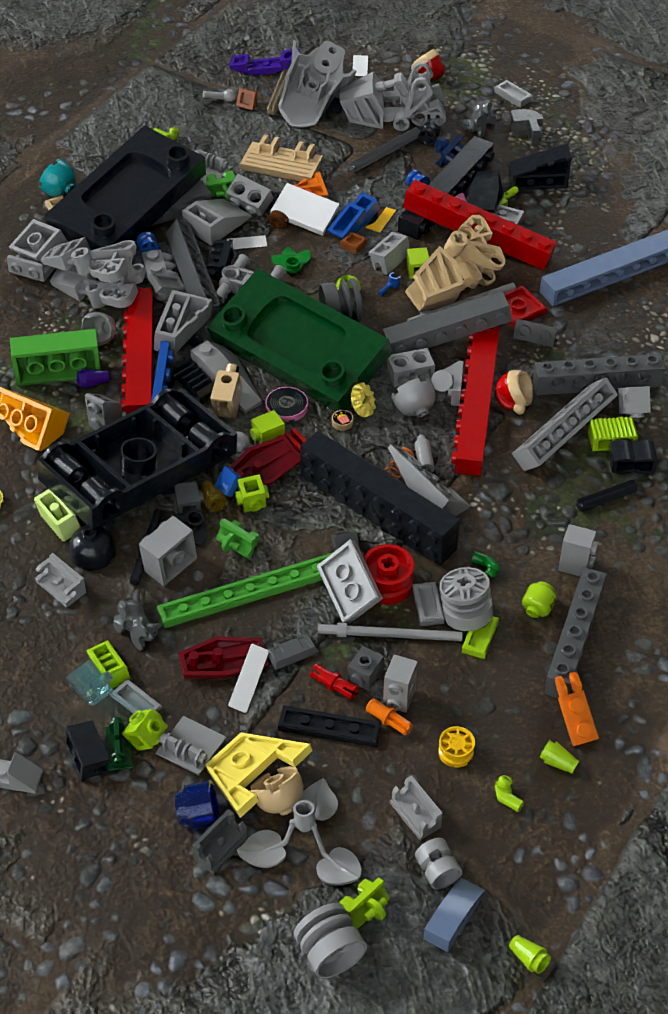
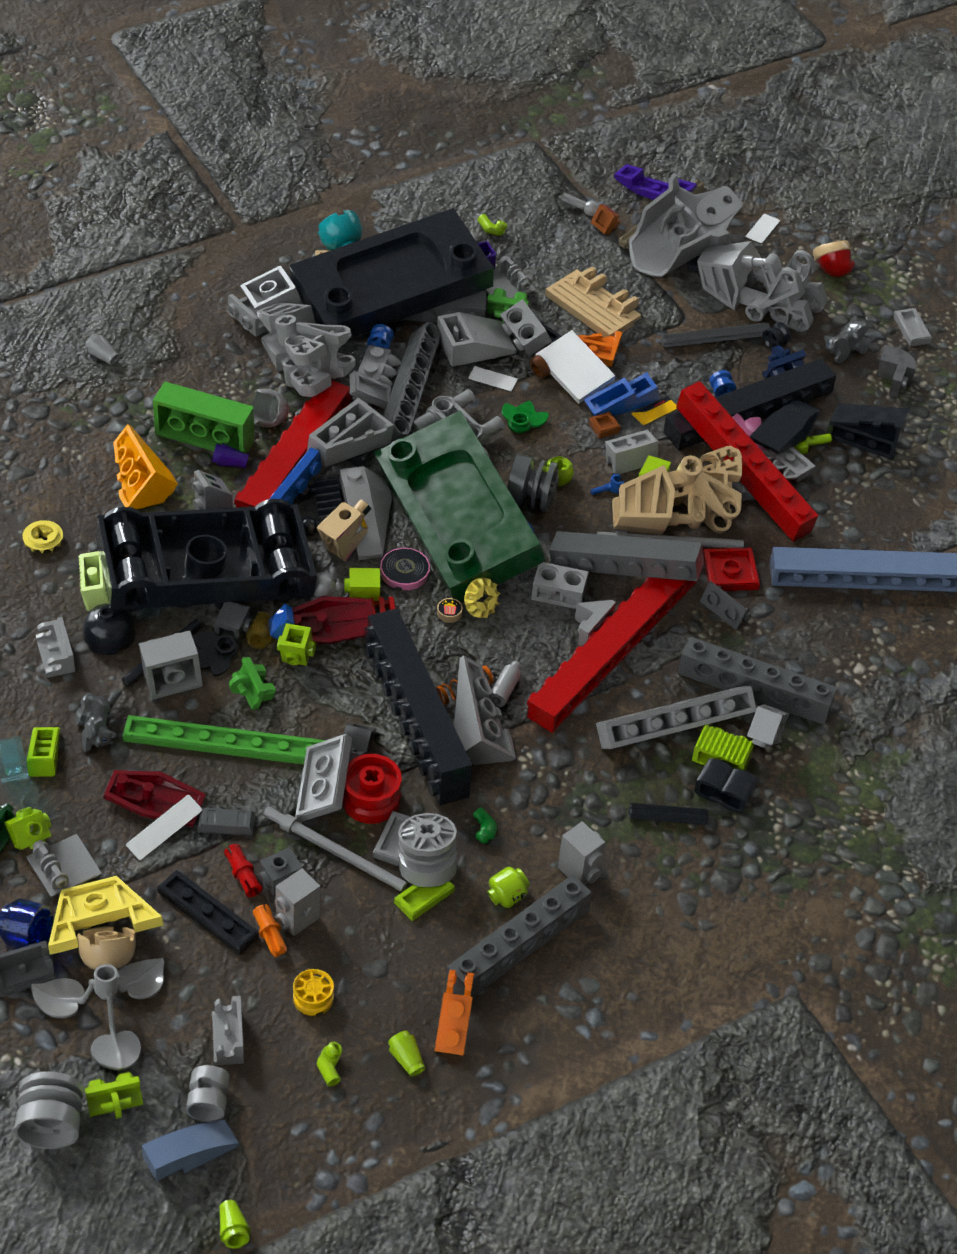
camera: 25 degrees right, 0 degrees up
light grey tile [110,679,162,714] -> none
black hinge [206,239,234,280] -> none
light grey cylinder [391,377,435,418] -> none
light grey tile [431,370,453,392] -> none
tan piece [495,370,533,415] -> none

